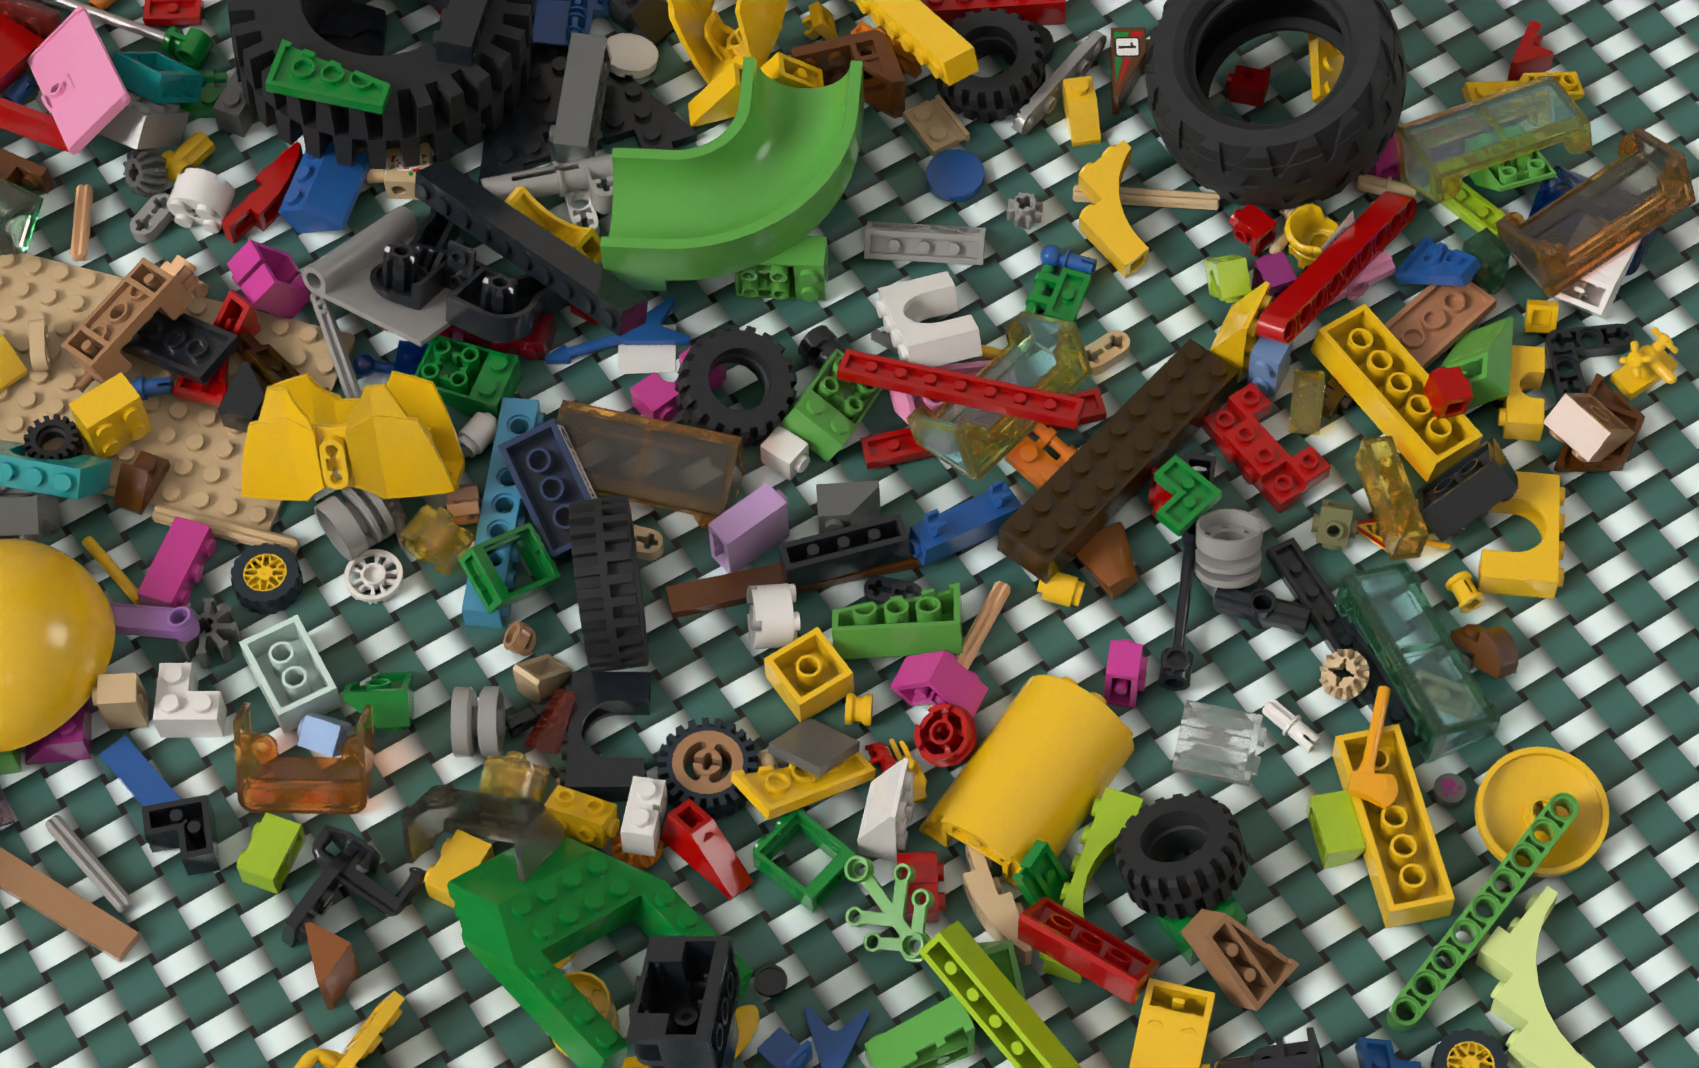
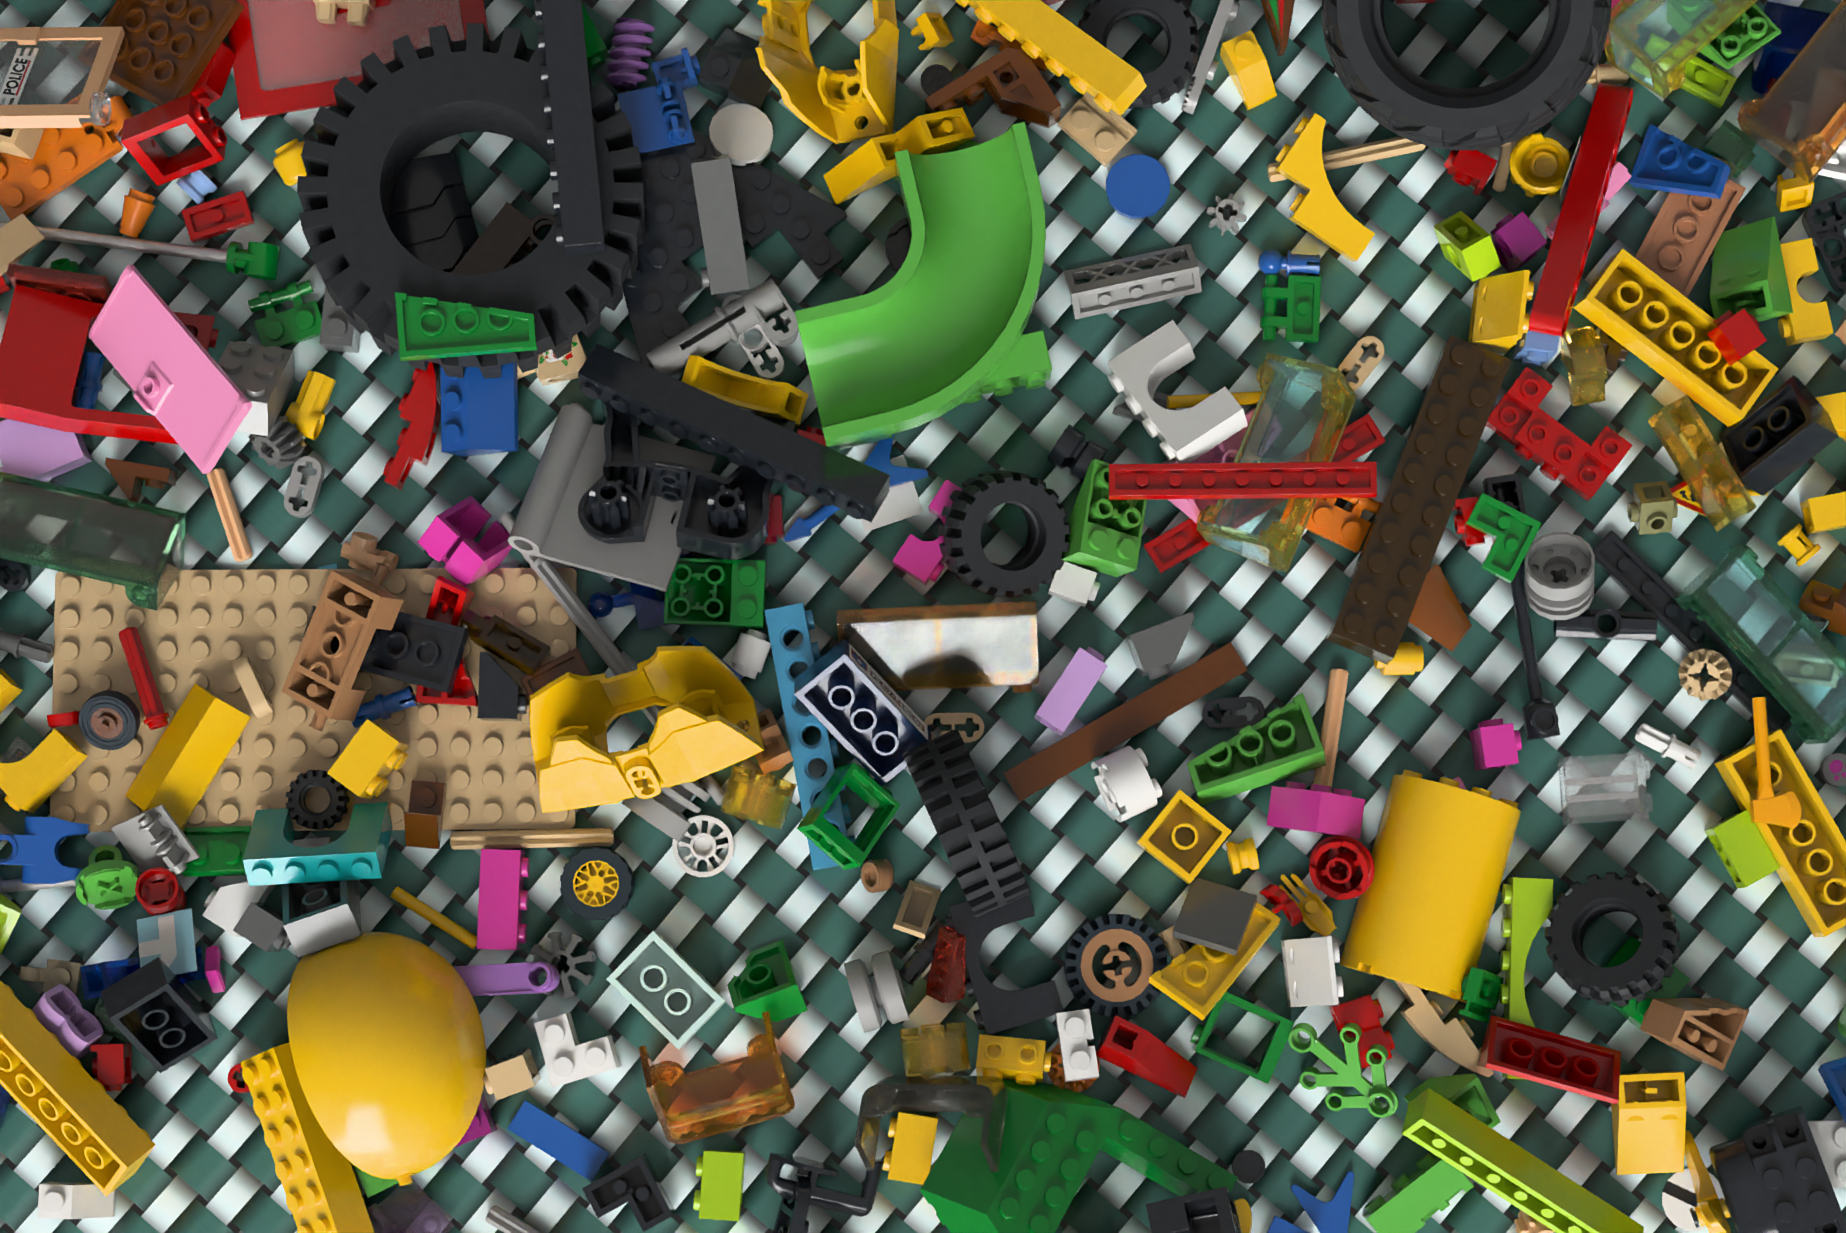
camera: 15 degrees left, 25 degrees up
teal window [113,52,204,103] -> none
white brick [167,168,235,234] -> none
light blue brick [297,713,352,757] -> none
black brick [778,513,910,587] -> none
blue brick [909,480,1022,567] -> none

